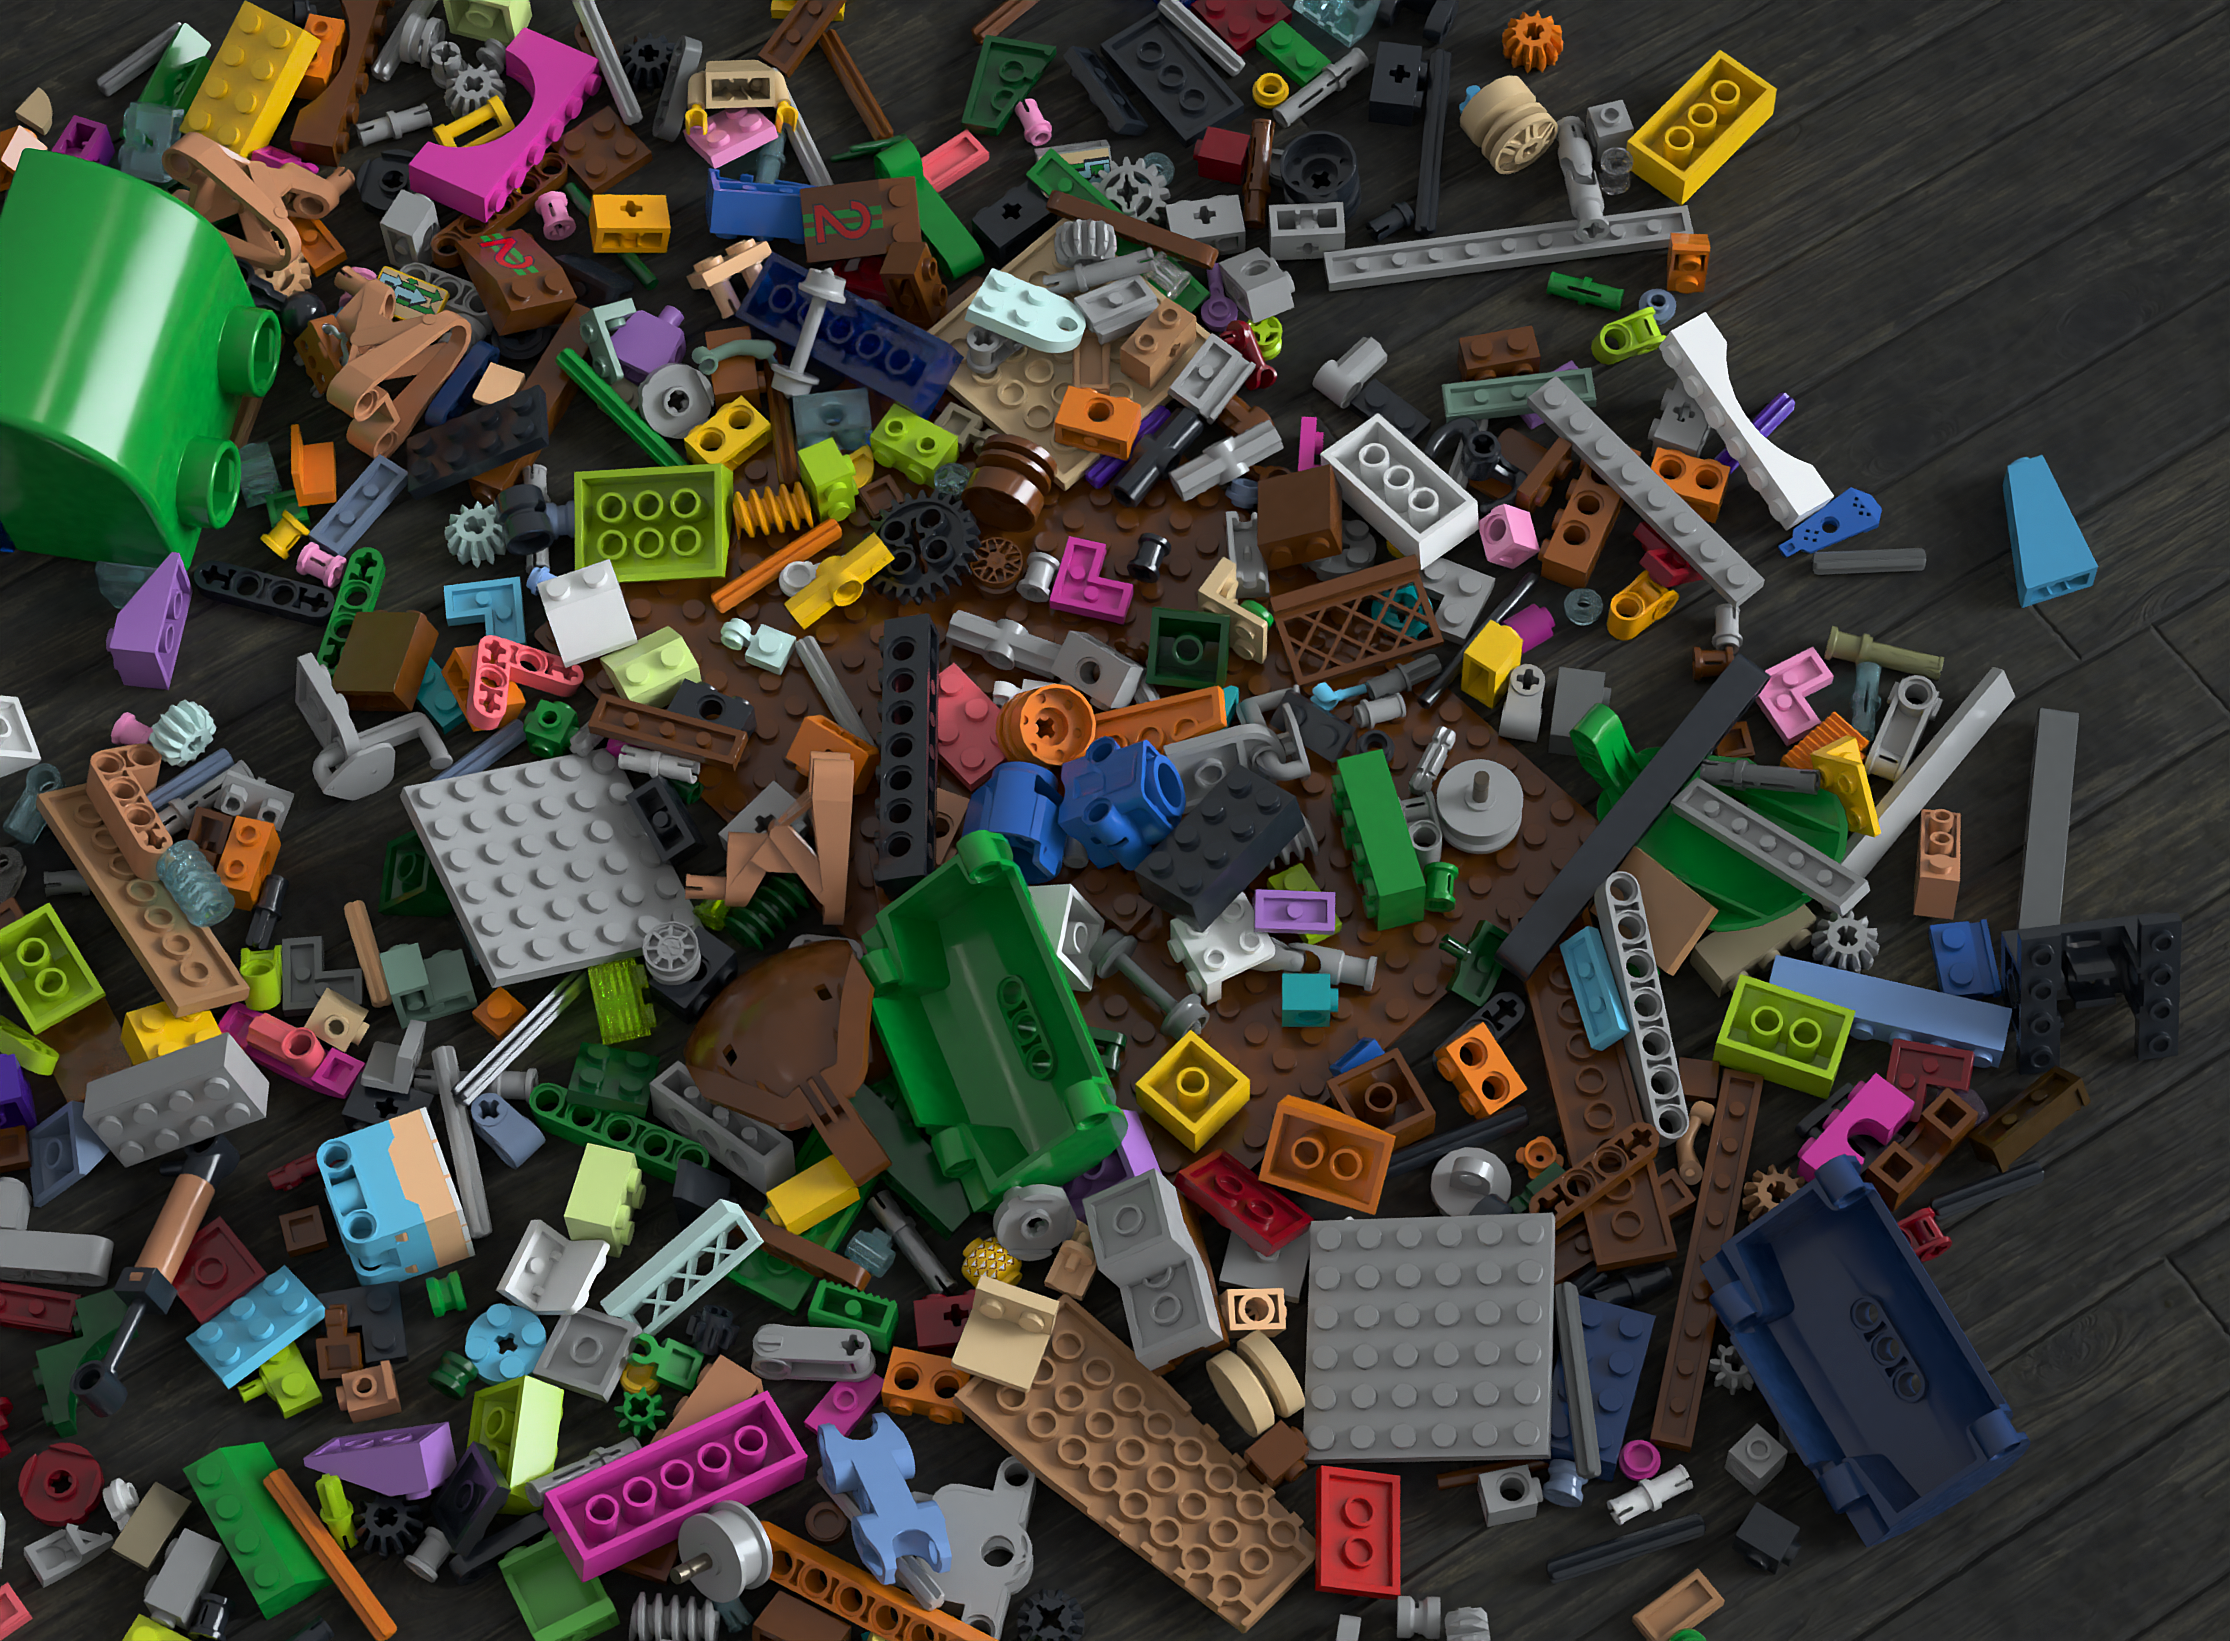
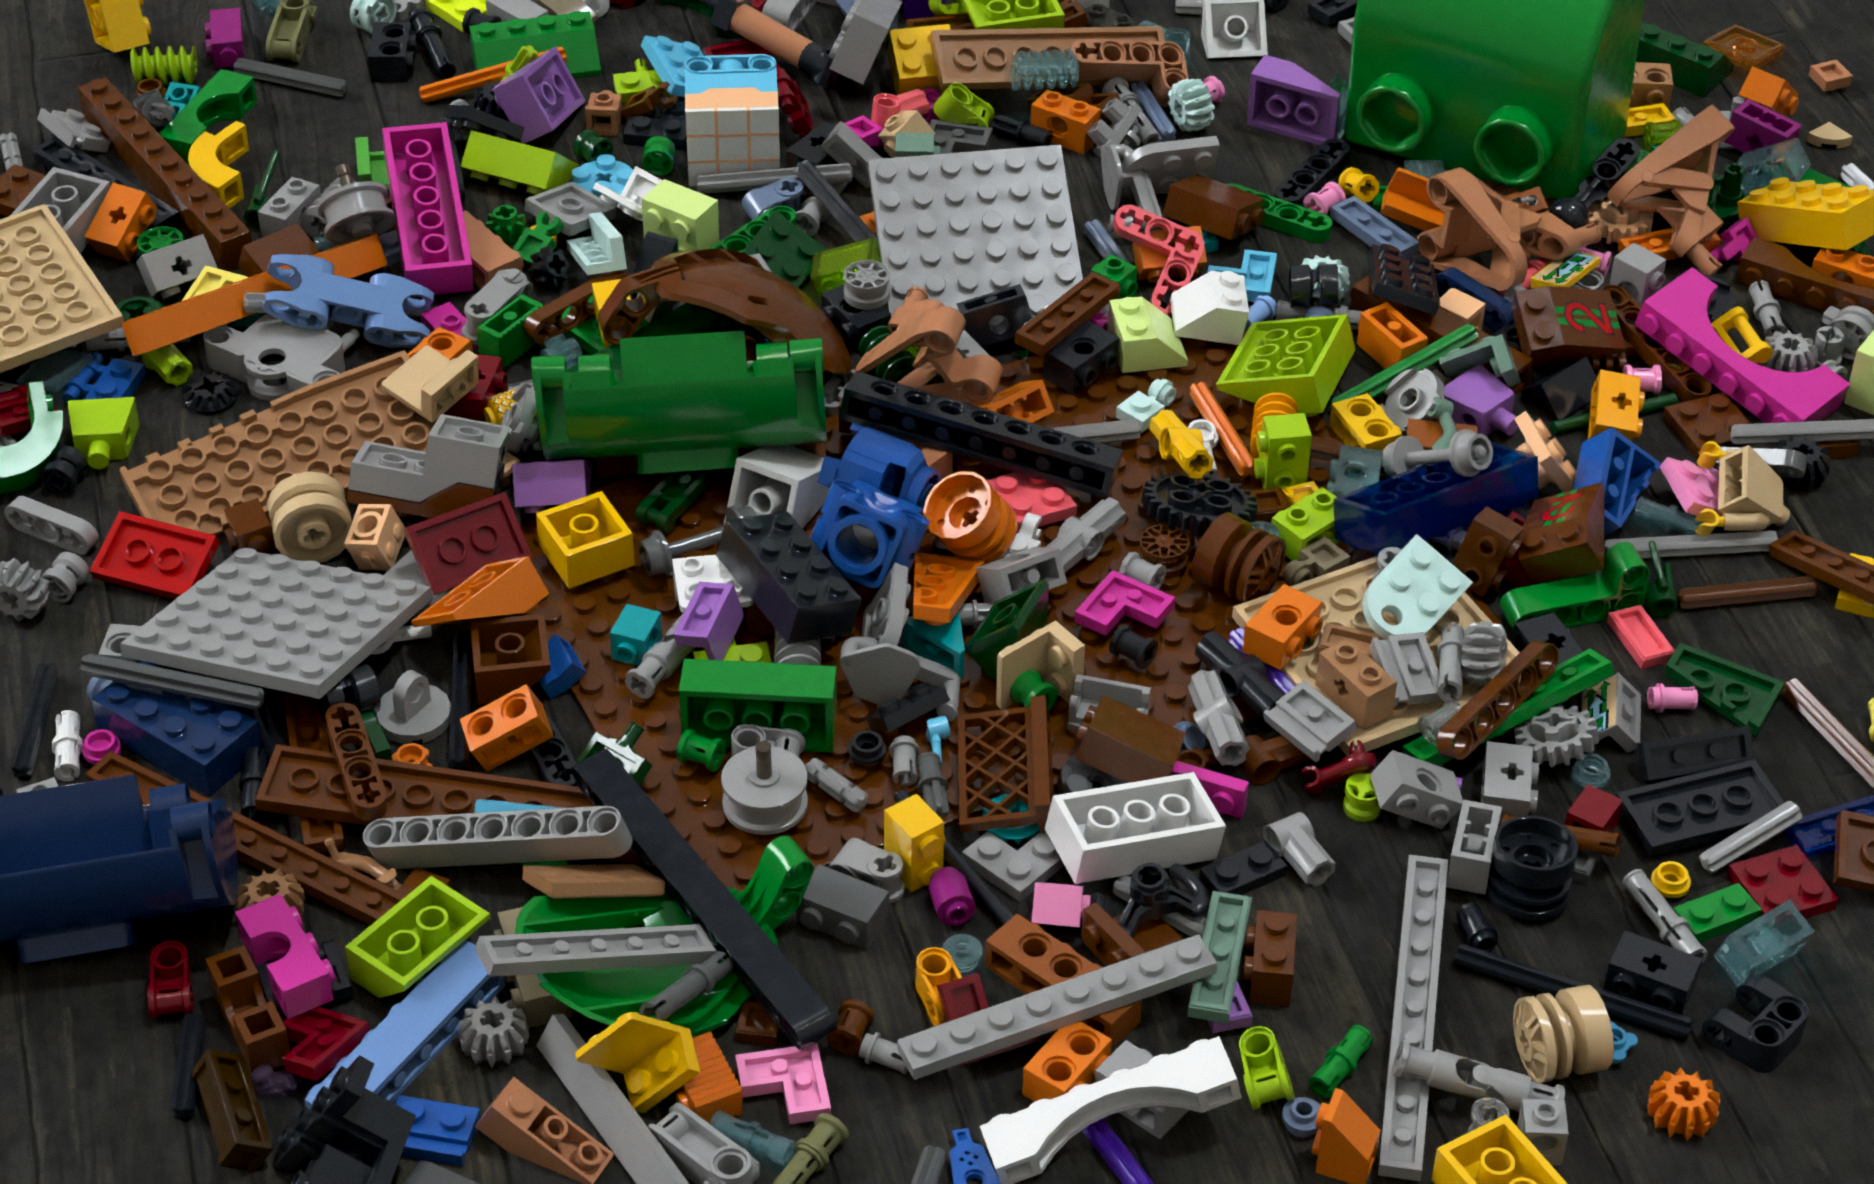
camera: 105 degrees right, 20 degrees down
light grey pin [525,1436,642,1507] -> none
none -> orange brick [1357,302,1428,369]

